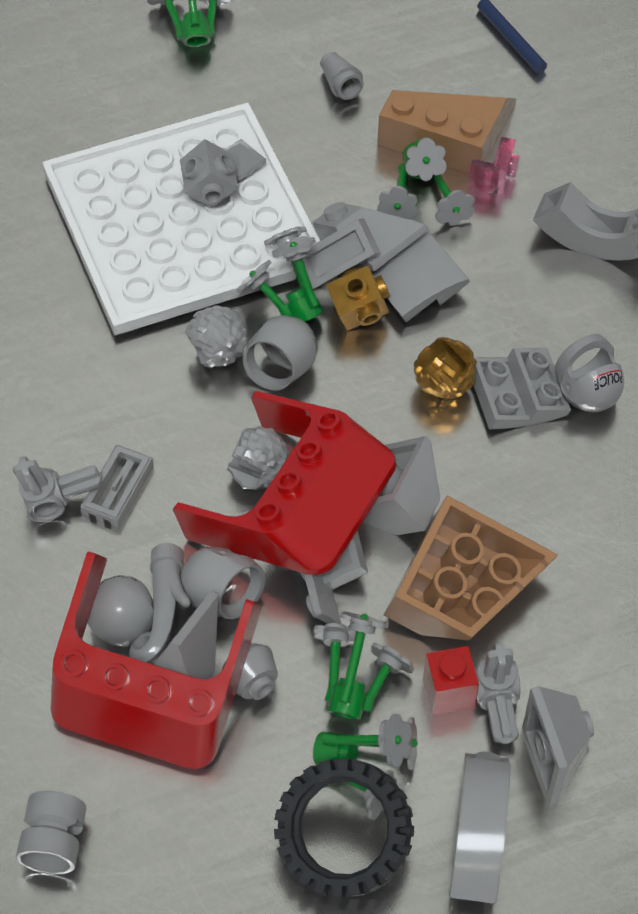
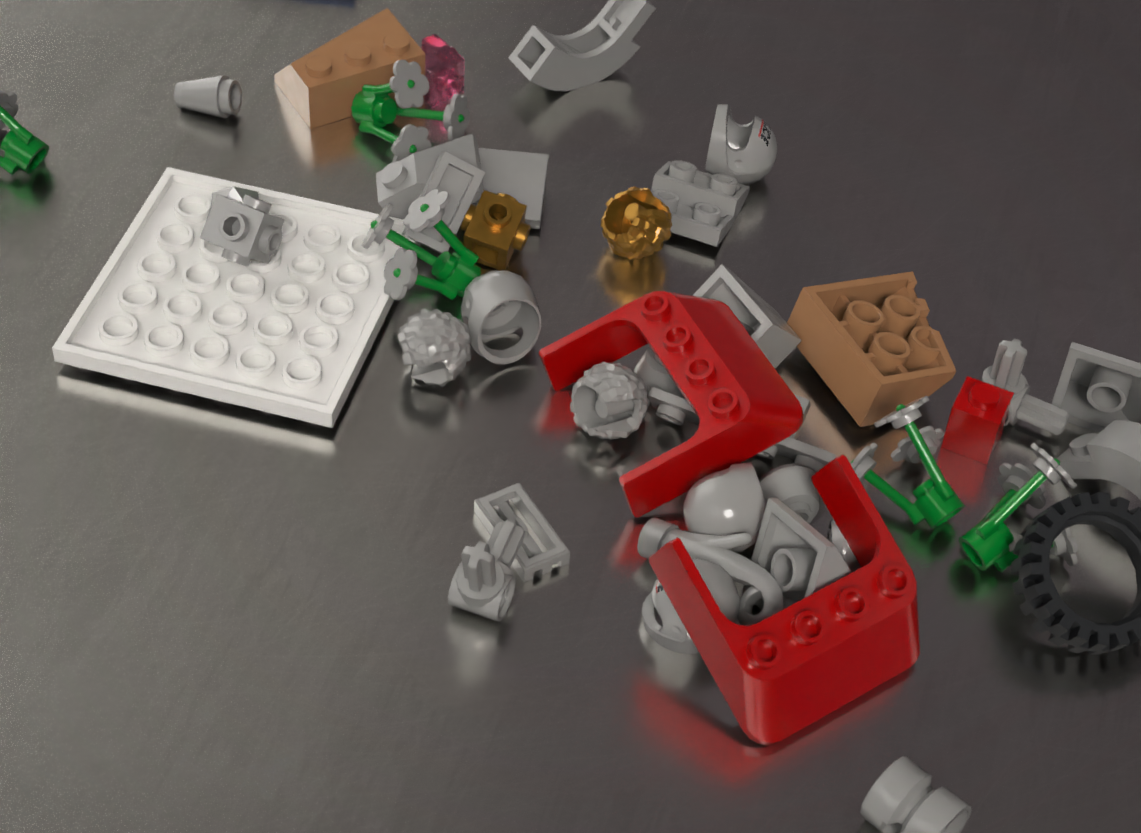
camera: 55 degrees left, 10 degrees down
none -> light grey cone [759,464,820,524]

